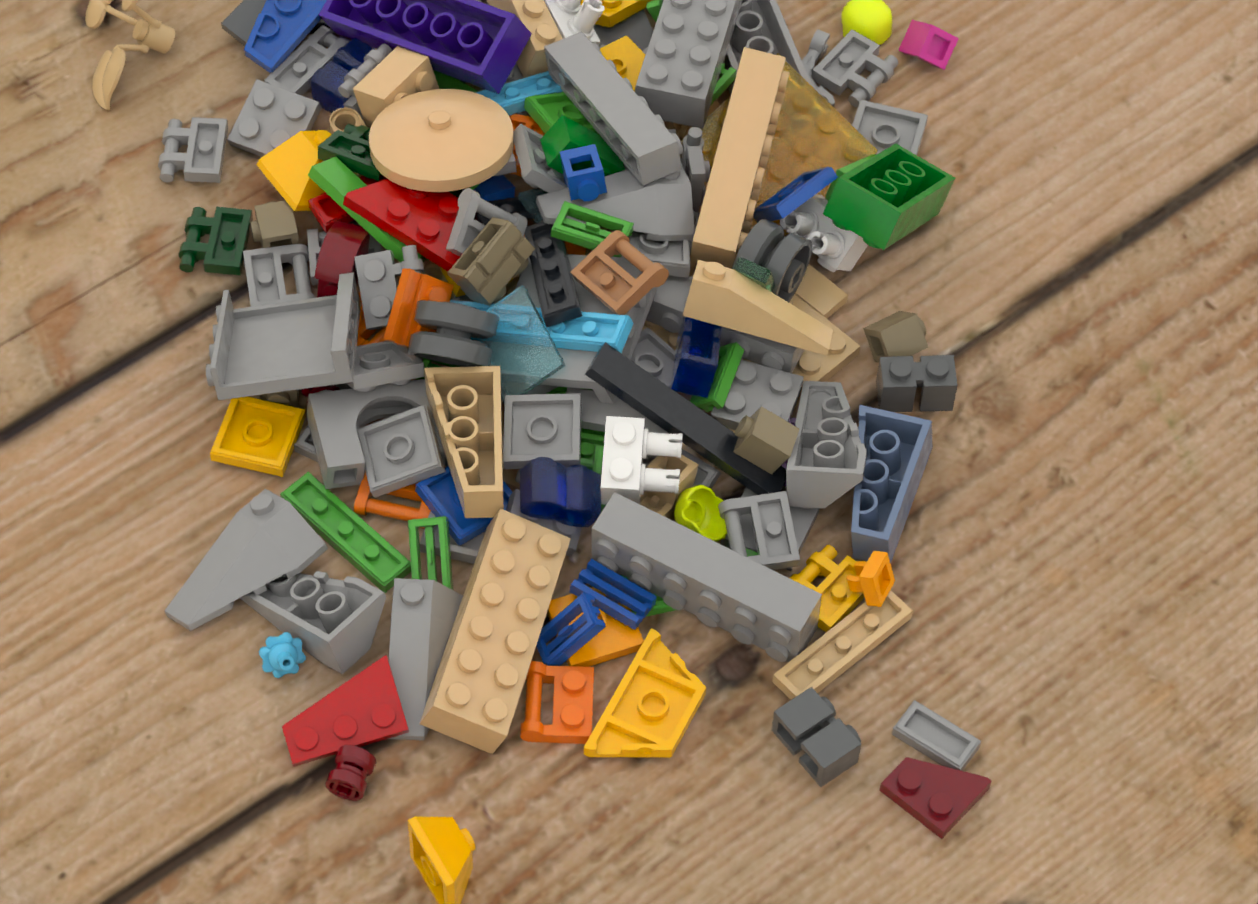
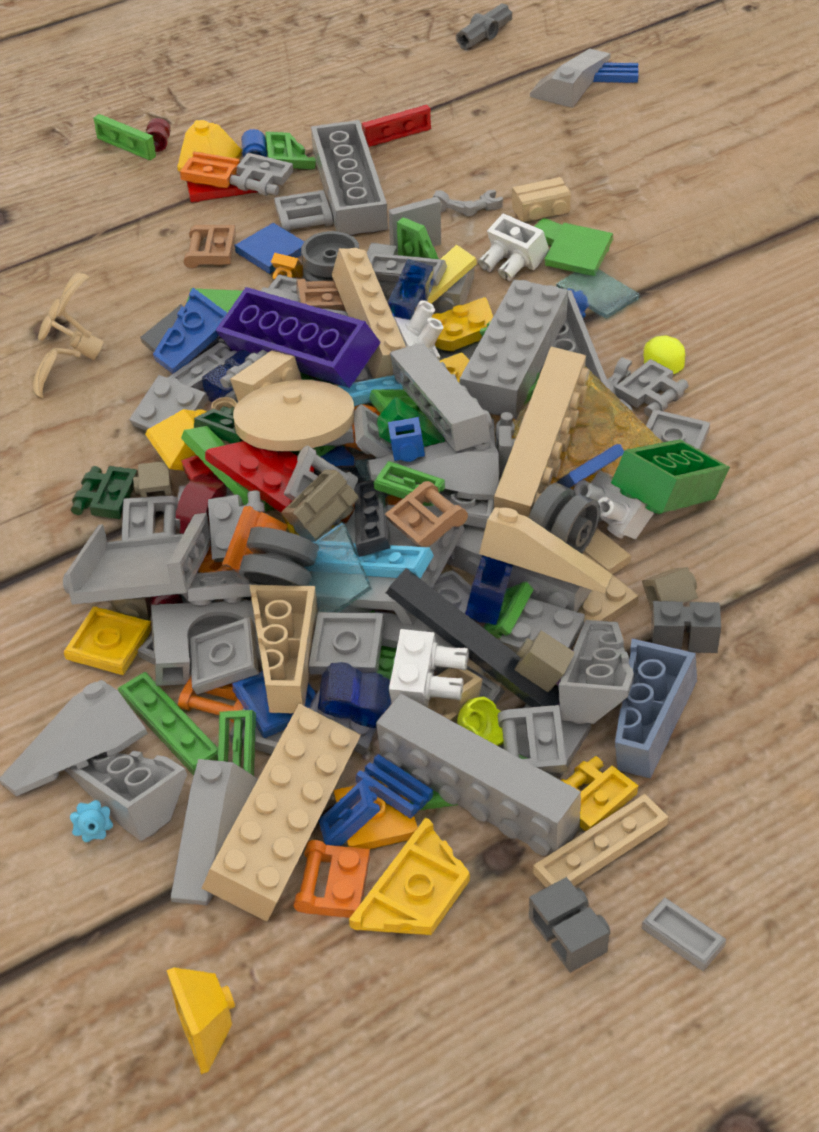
camera: 10 degrees right, 10 degrees down
light grey plate [158,117,228,183] -> none
red wing [282,655,409,767] -> none
dark red wheel [325,745,376,801] -> none
clear green tile [733,257,775,292] -> none
light orange tile [846,551,895,607] -> none
dark red wing [879,757,992,839] -> none
dark pink panel [899,20,959,70] -> none

